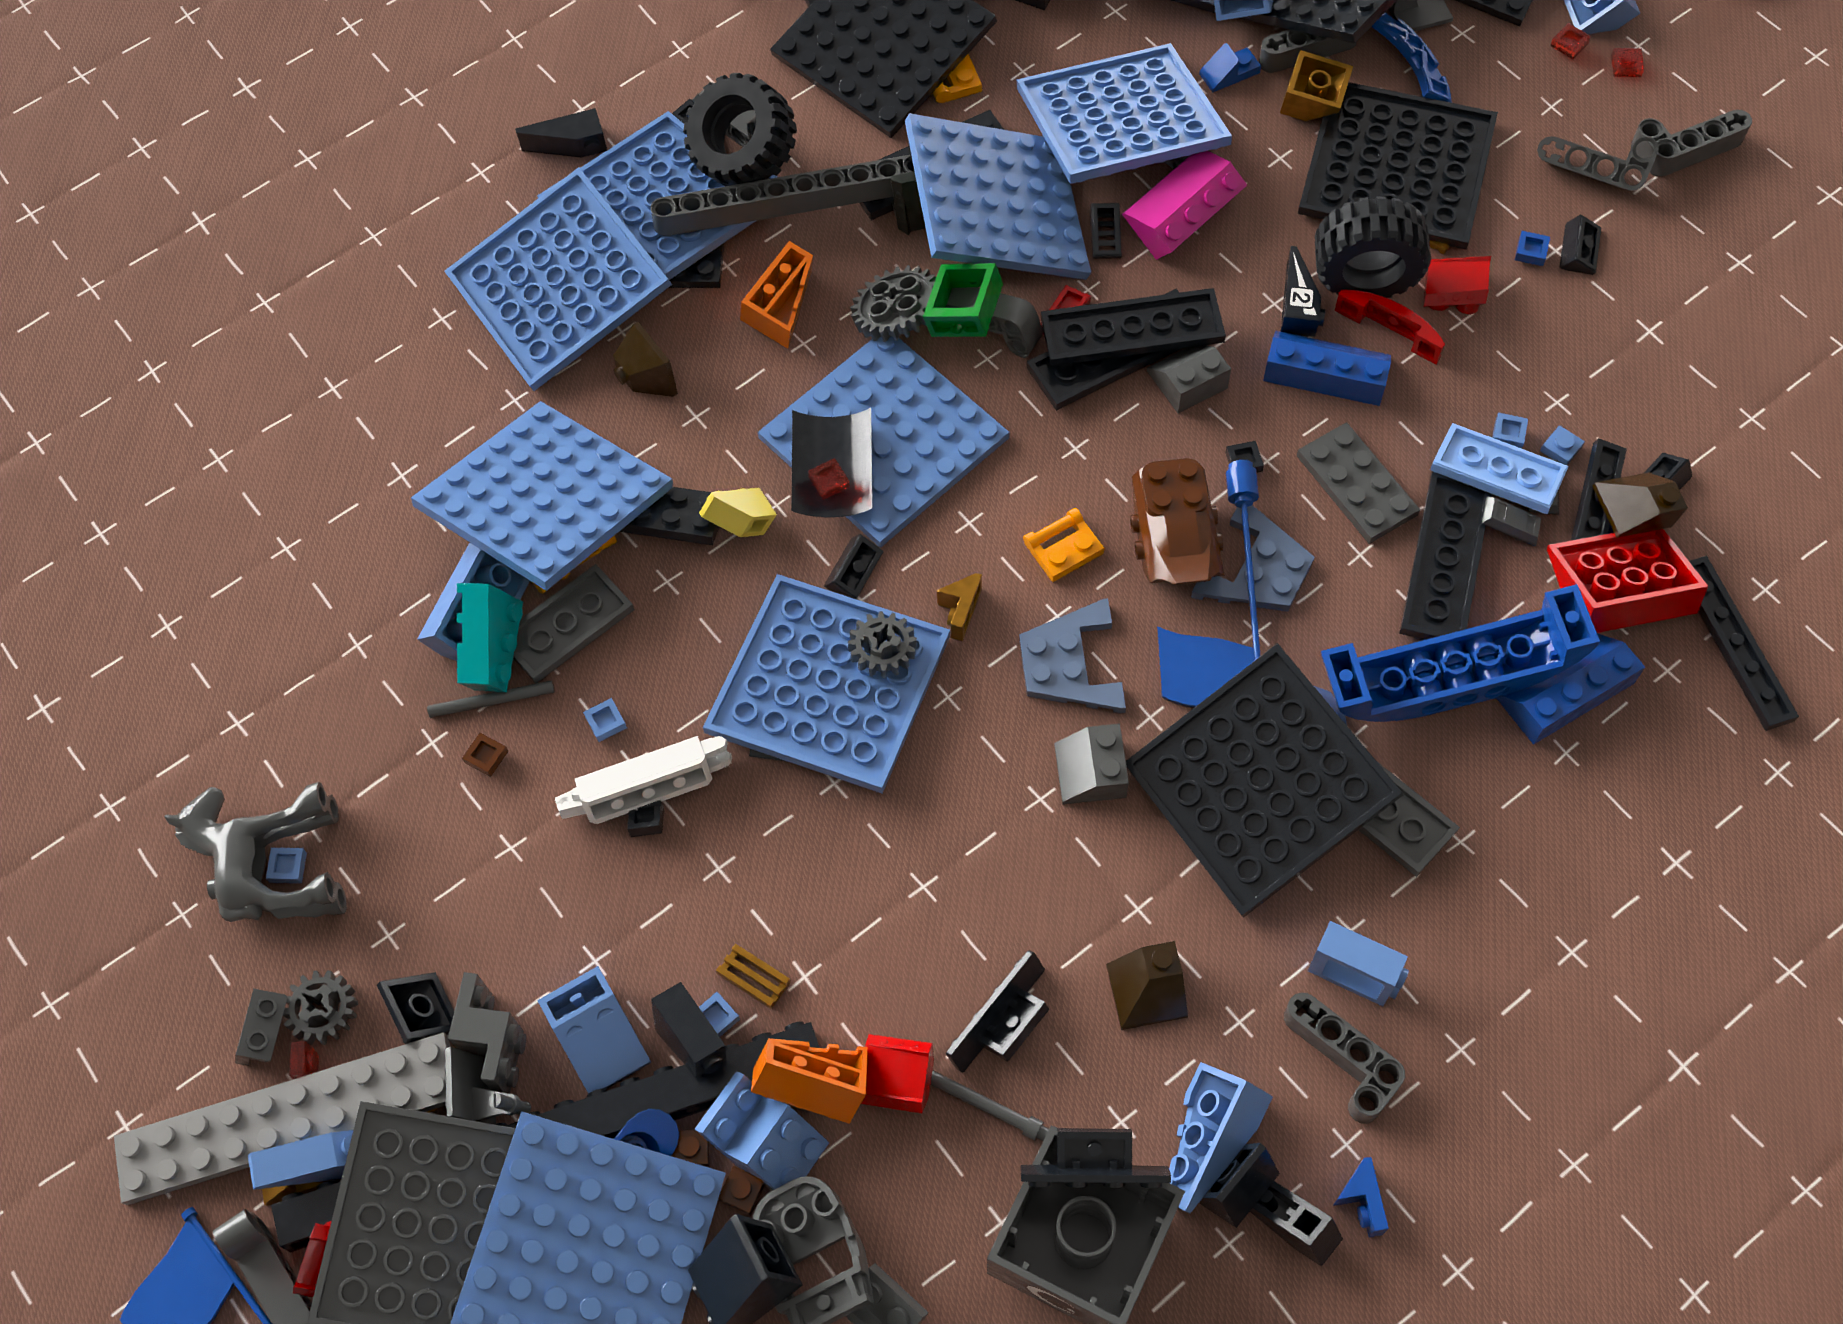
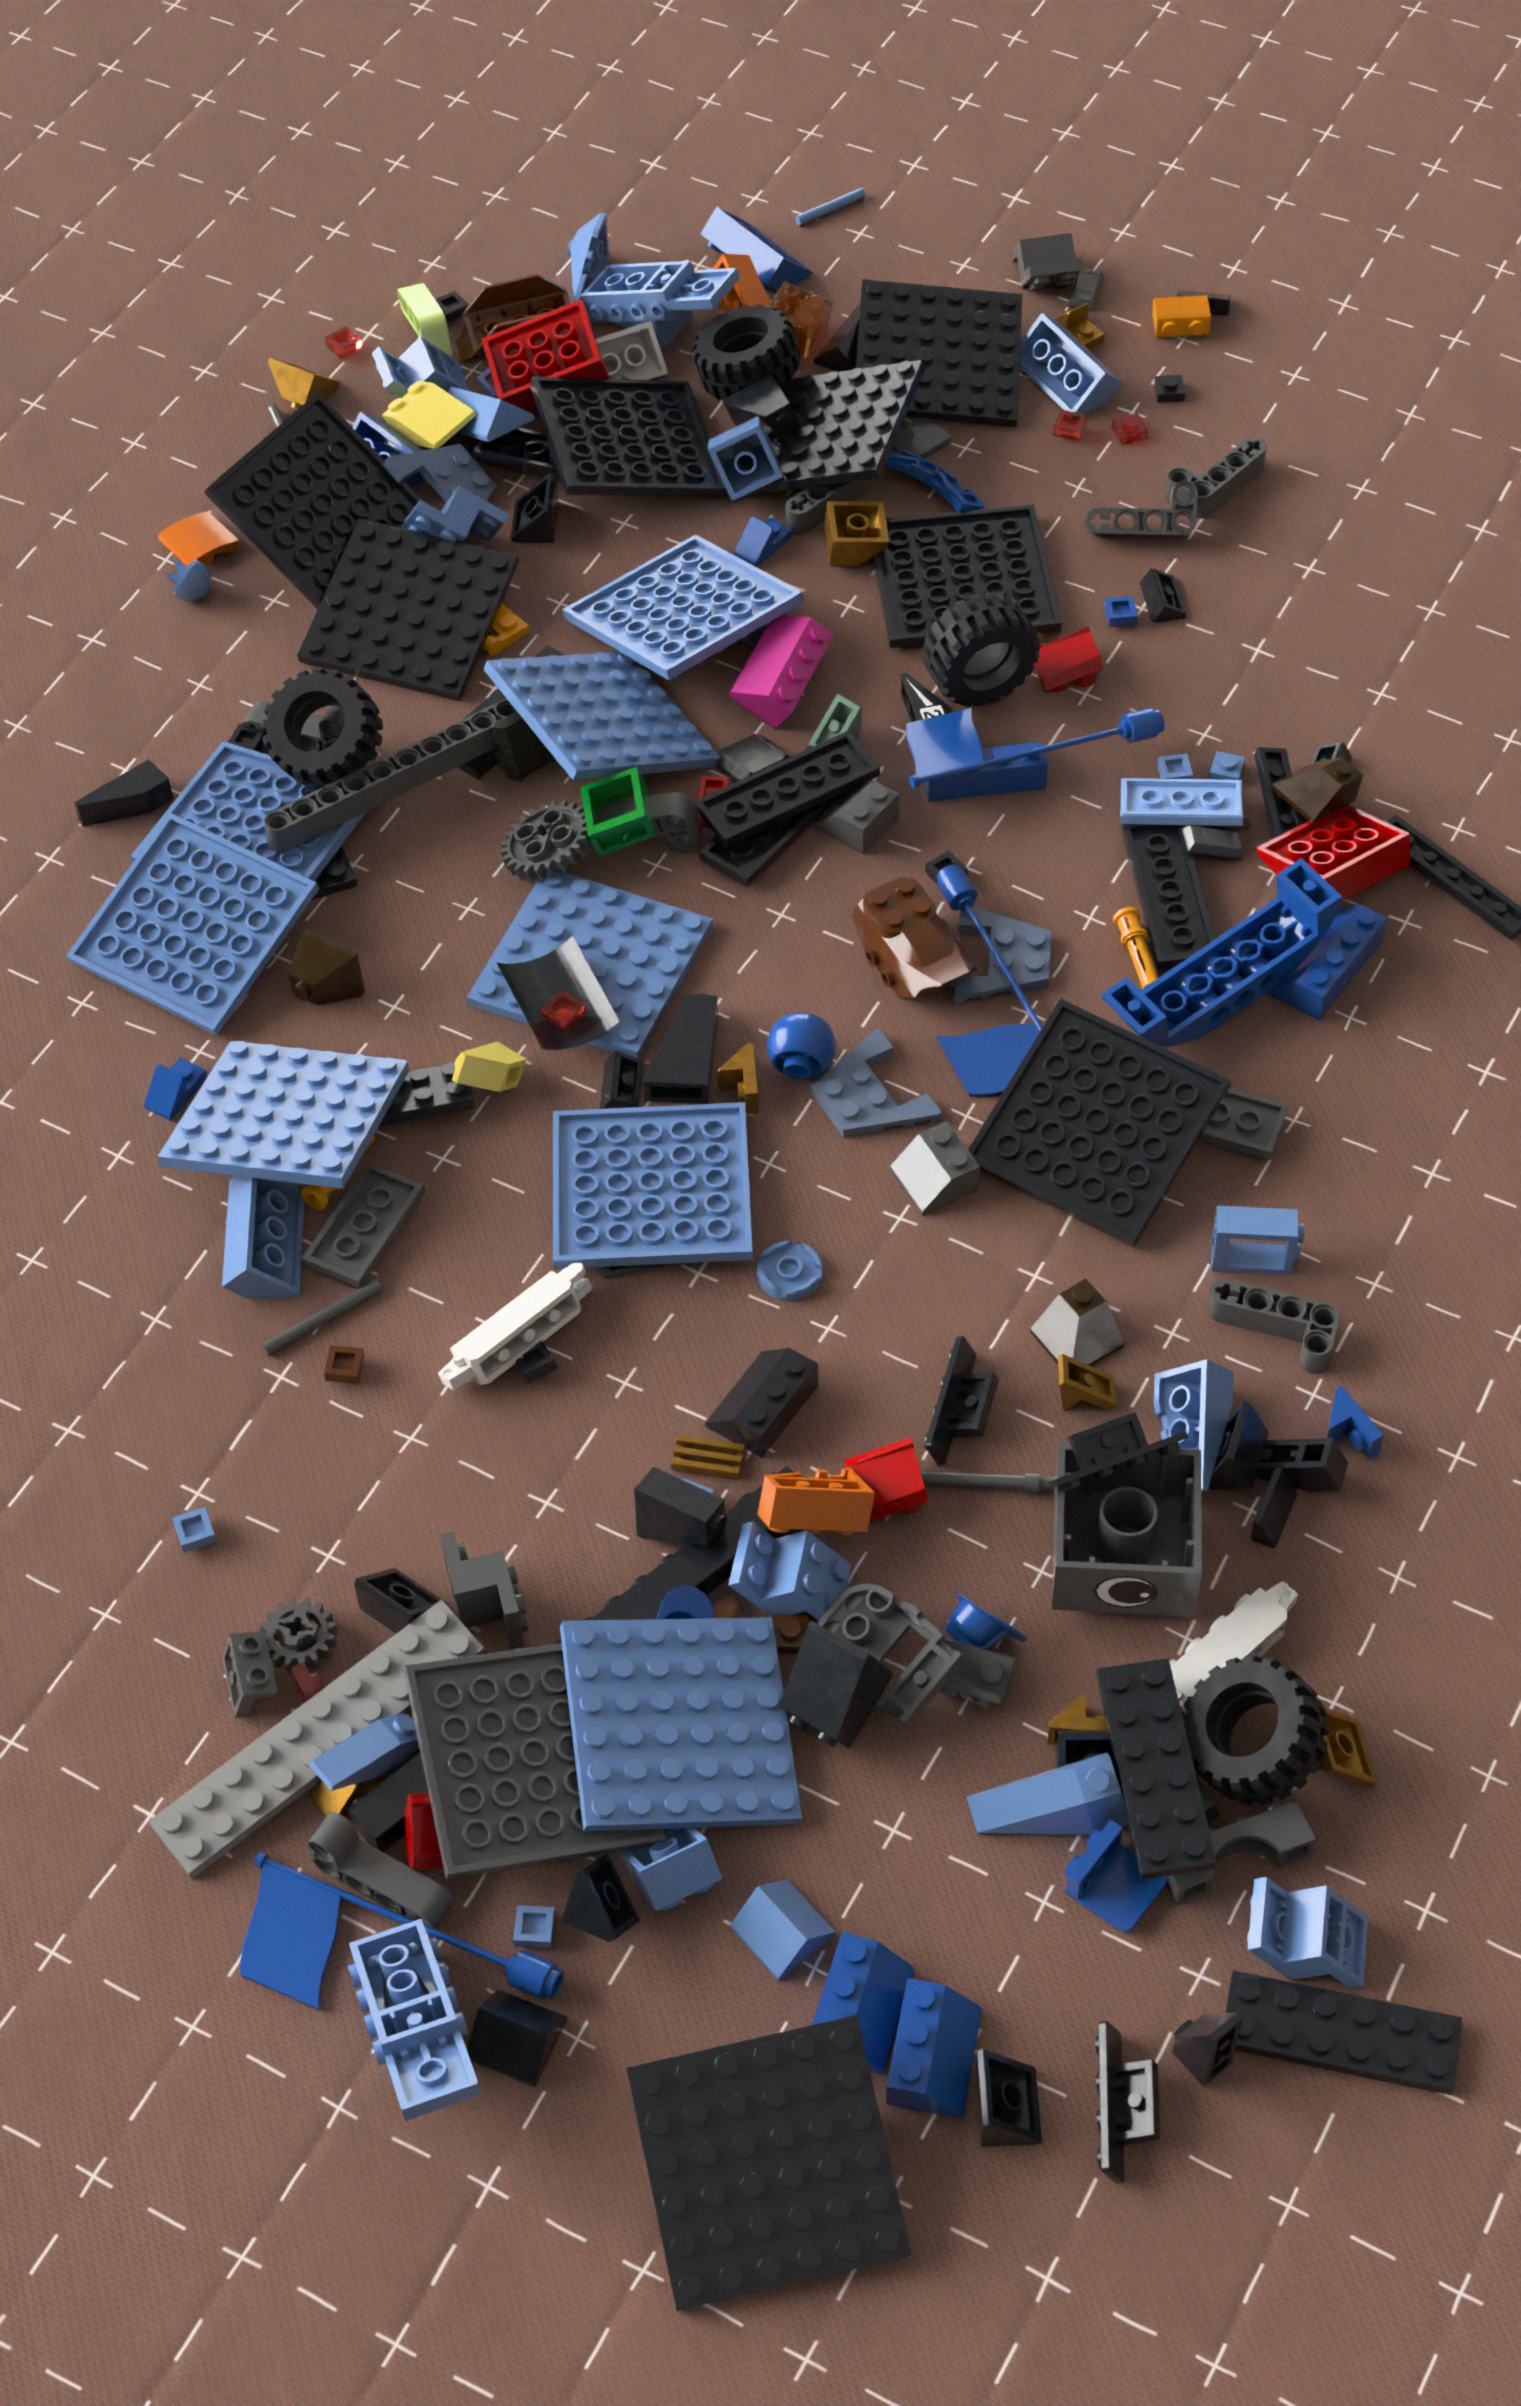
camera: 25 degrees left, 10 degrees down
dark grey animal [164,782,347,922] -> none
dark grey plate [445,1047,531,1124] -> none
teal wedge [457,583,523,692] -> none
medium blue slope [537,966,651,1093] -> none
medium blue plate [583,698,627,742] -> none
orange wedge [740,241,813,349] -> none
dark grey gear [848,611,917,678] -> none
light orange plate [1023,508,1104,582] -> none
black slope [1089,203,1122,259] -> none
dark grey plate [1297,422,1420,544] -> none
red slope [1334,290,1445,365] -> none
none -> blue slope [144,1057,208,1121]
none -> black slope [644,994,718,1104]
none -> black slope [705,1348,818,1458]
none -> pearl dark grey slope [717,734,791,783]
none -> medium blue tile [757,1241,822,1301]
none -> blue wheel [767,1012,836,1080]
none -> sand green slope [808,694,863,746]
none -> blue flag [906,708,1165,788]
none -> blue piece [945,1592,1027,1649]
none -> pearl gold slope [1058,1354,1117,1411]
none -> light orange pin [1113,907,1158,989]
none -> black plate [1154,375,1185,403]
none -> black slope [1250,1467,1297,1548]

